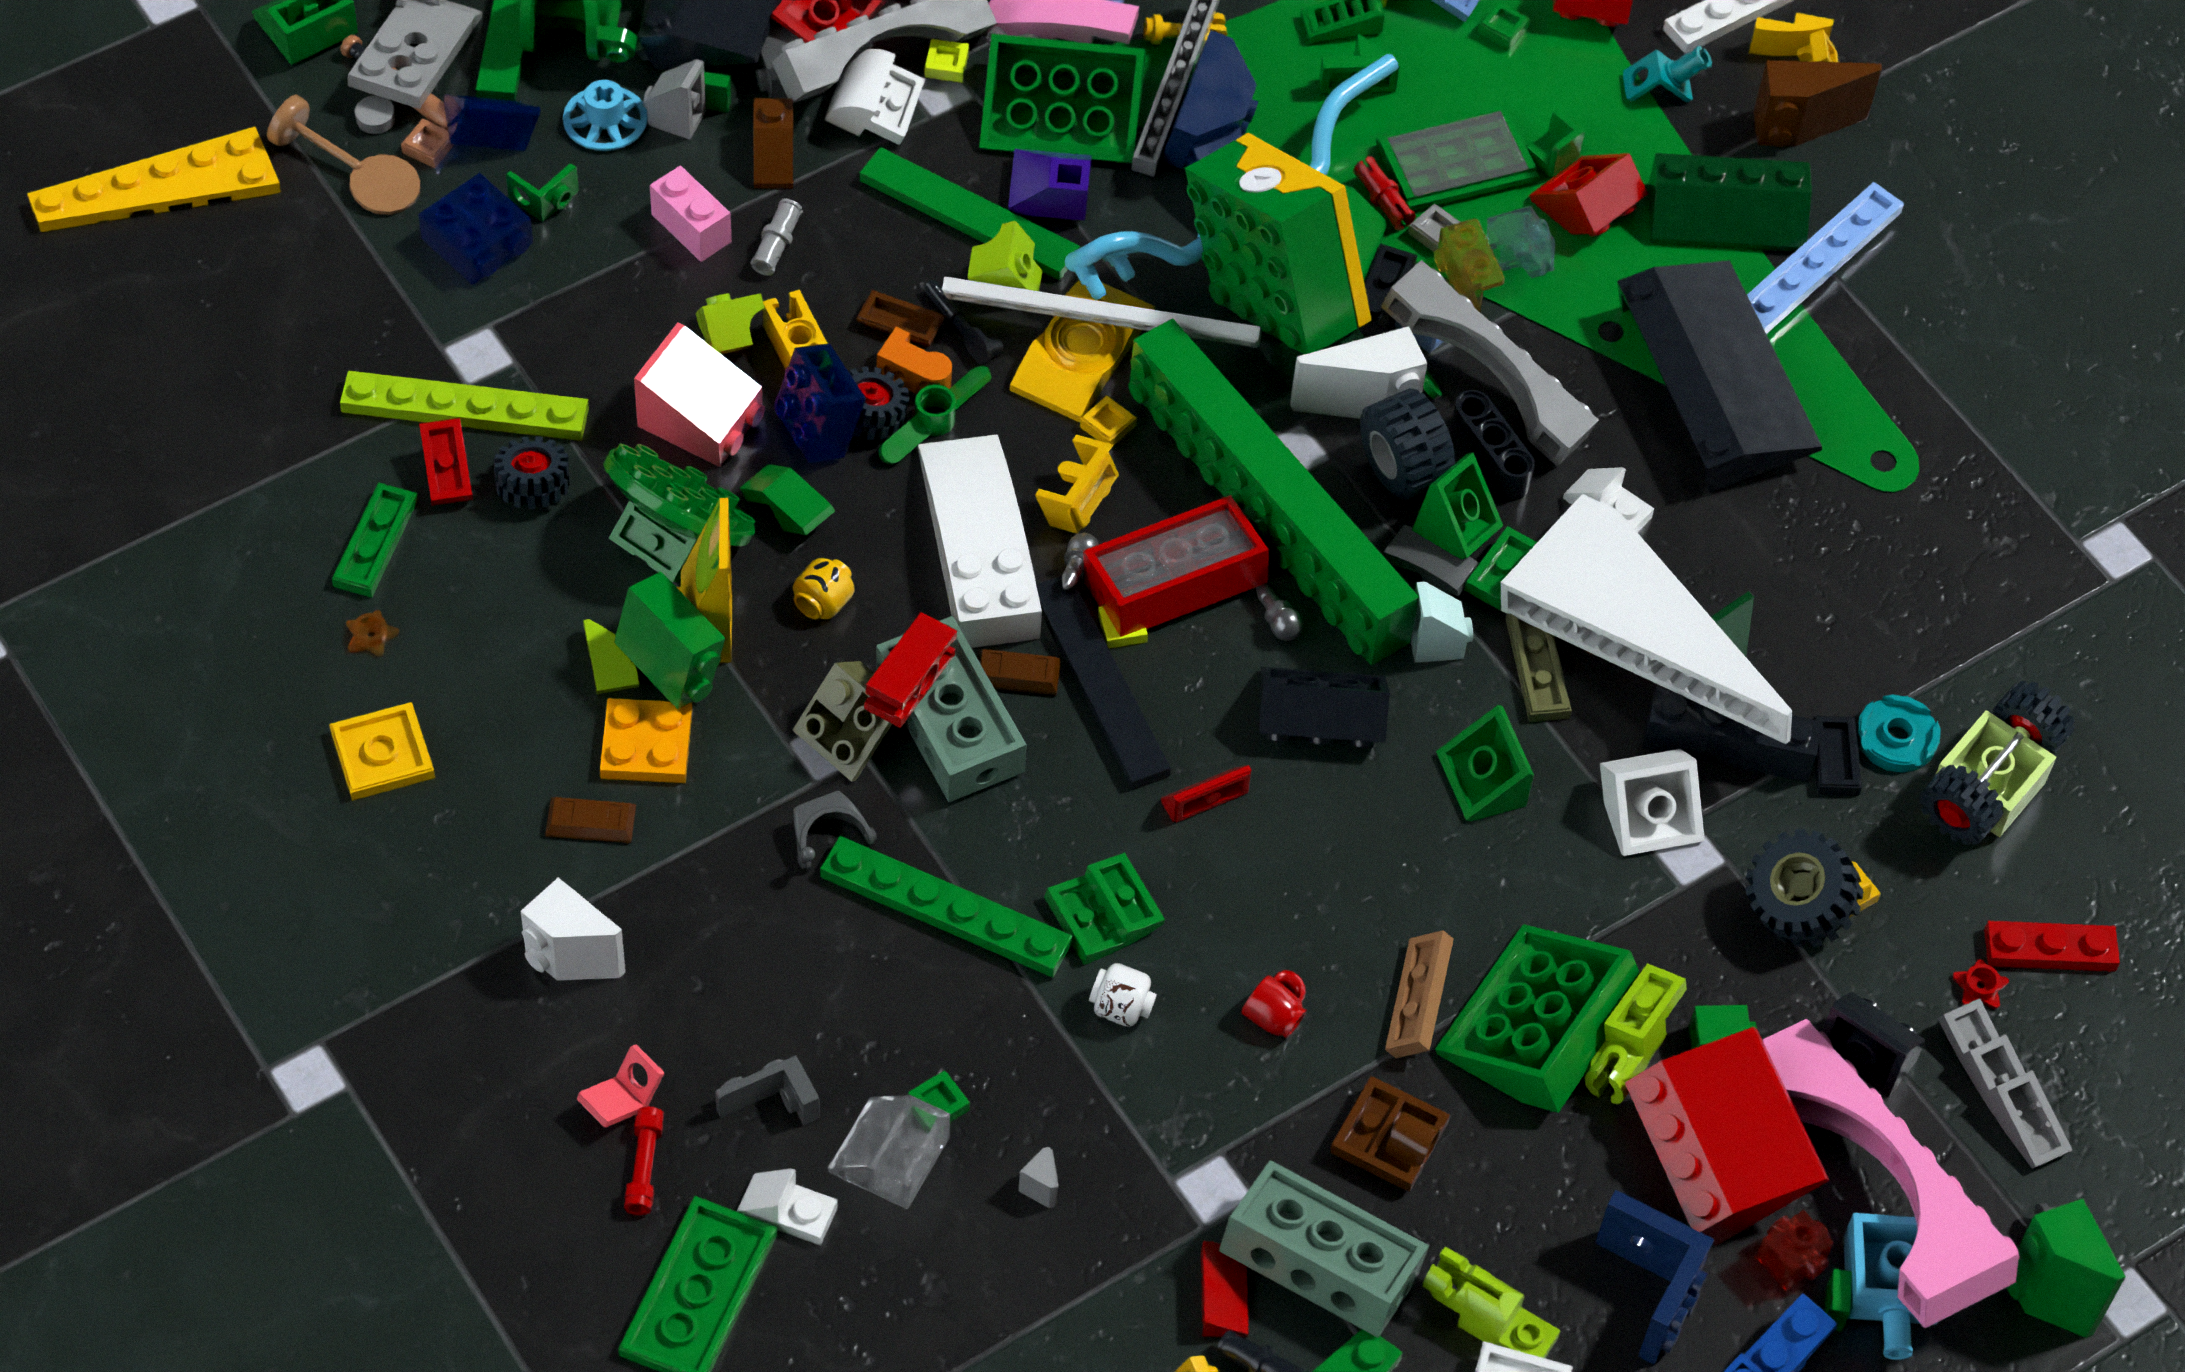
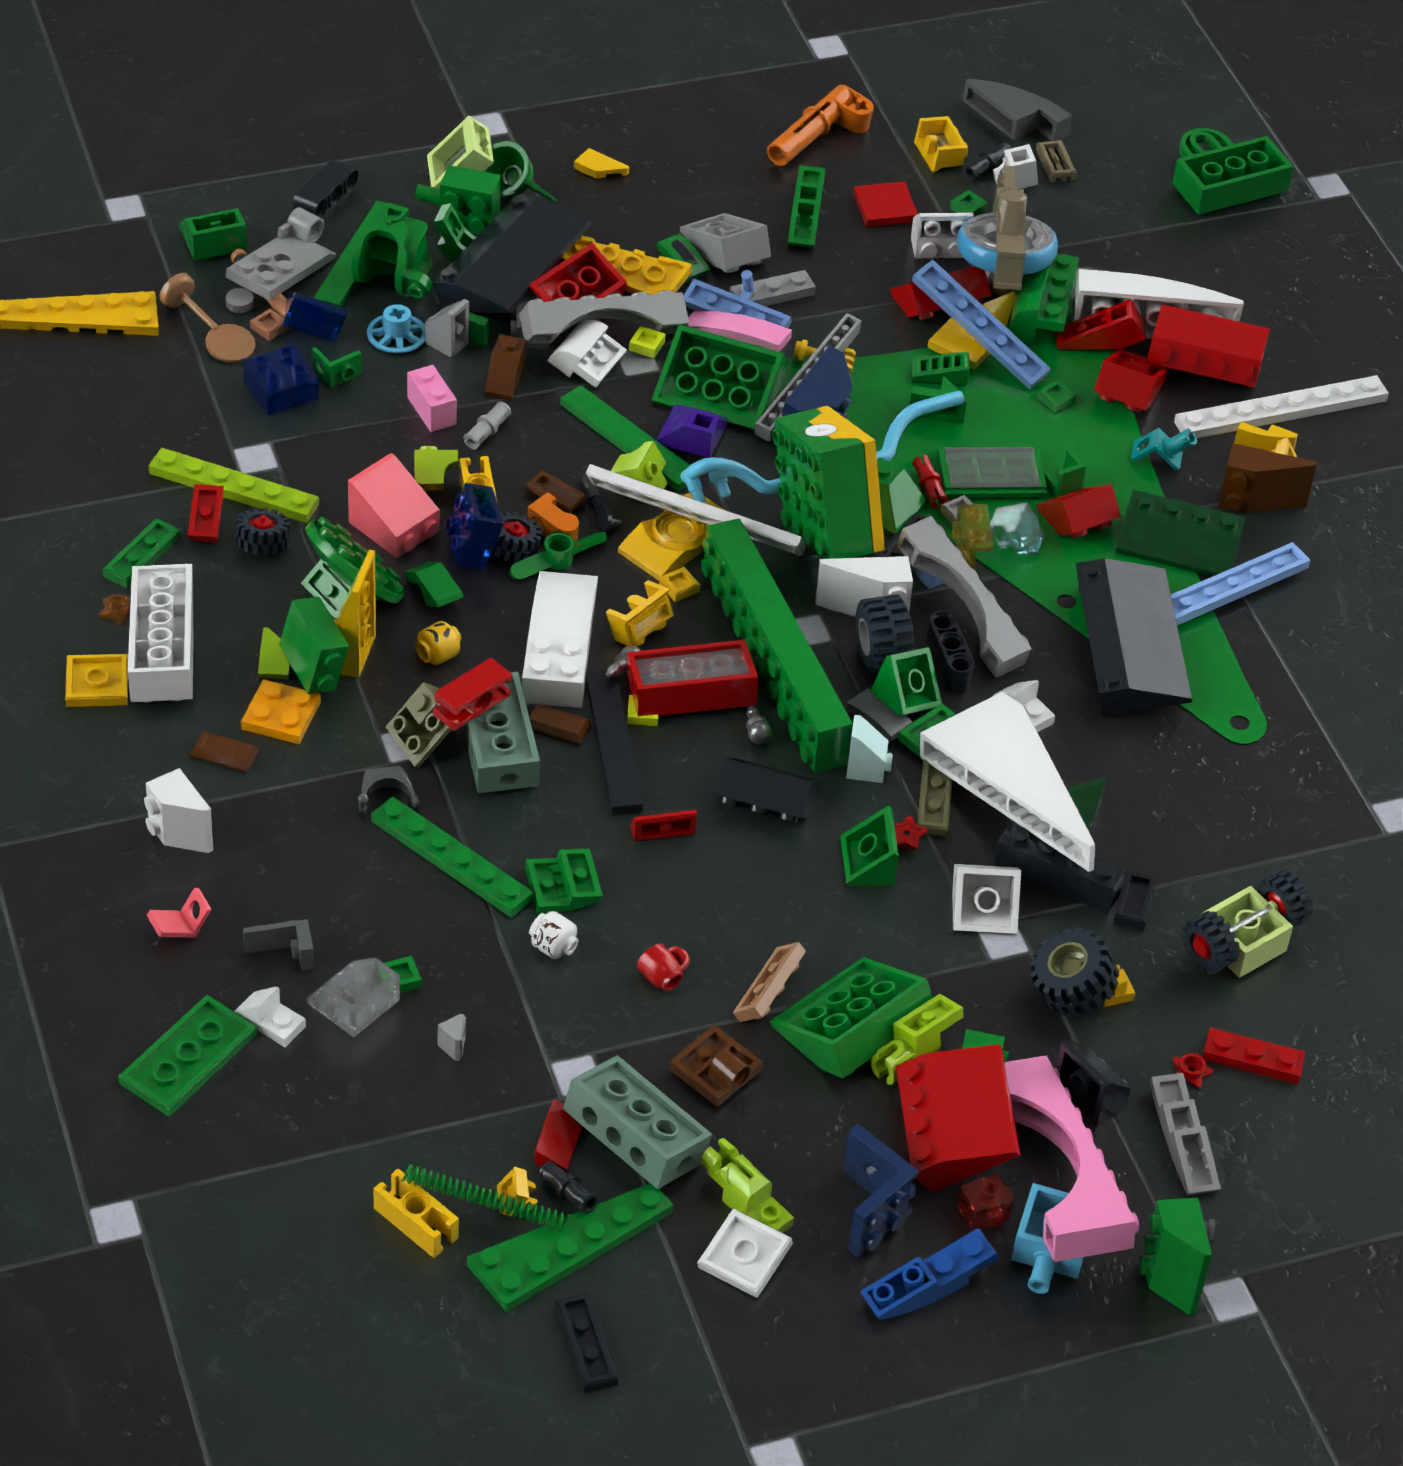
camera: 15 degrees right, 10 degrees down
red bar [624,1106,664,1215] -> none
green piece [1423,369,1442,400] -> none
green tile [1825,1269,1852,1331] -> none
teal tile [1856,694,1941,773] -> none
none -> white slope [128,564,193,703]
none -> red plate [894,816,928,850]

